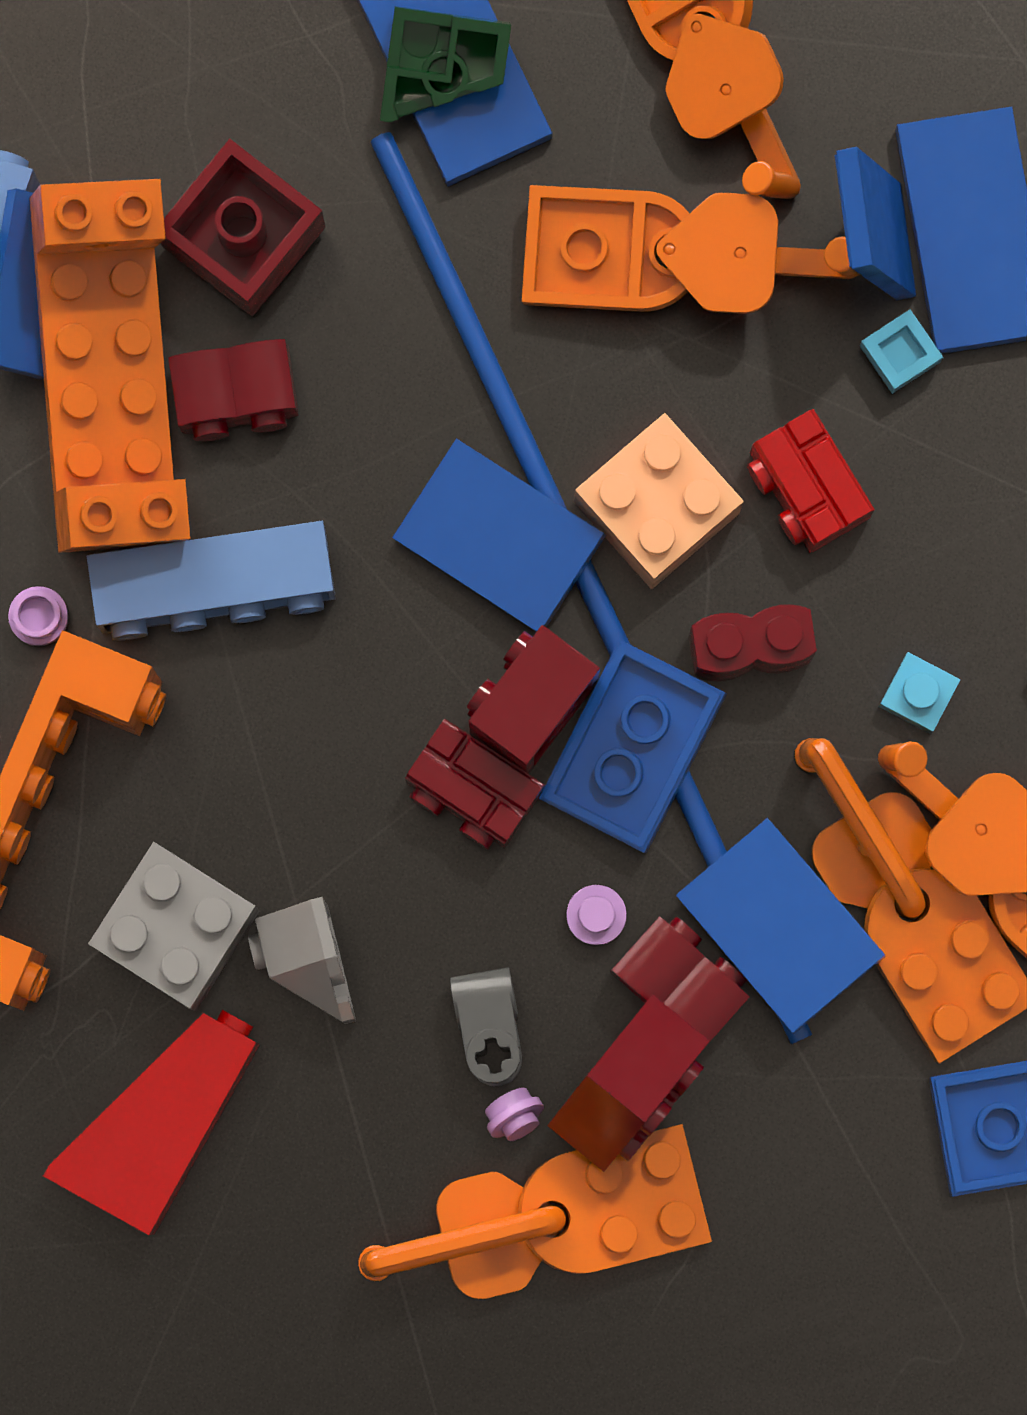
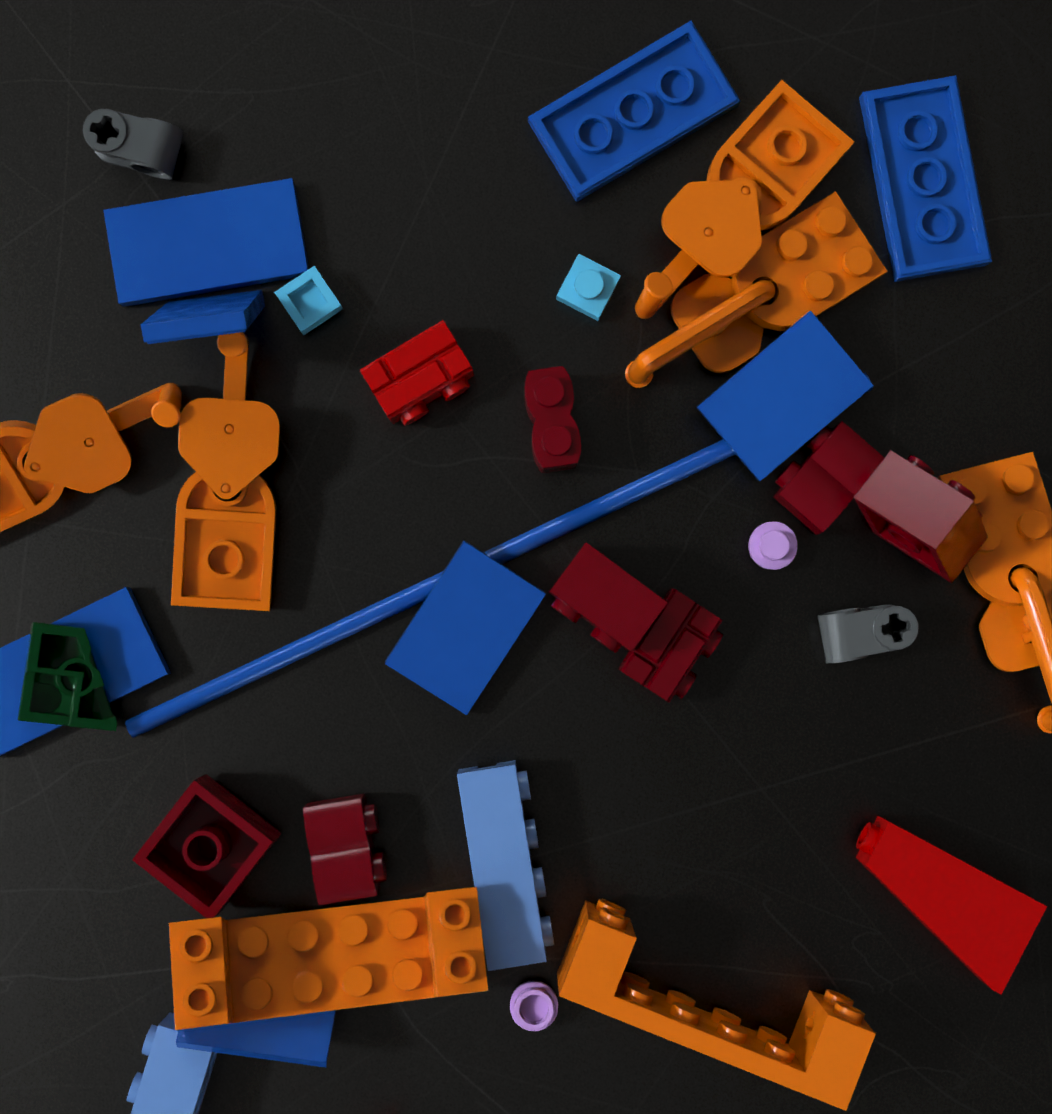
camera: 90 degrees left, 5 degrees up
light grey brick [88,842,260,1012] -> none
light grey slope [248,897,356,1024] -> none
lavender plate [485,1088,544,1141] -> none
blue tile [539,639,727,853] -> none
light nougat brick [574,413,744,590] -> none

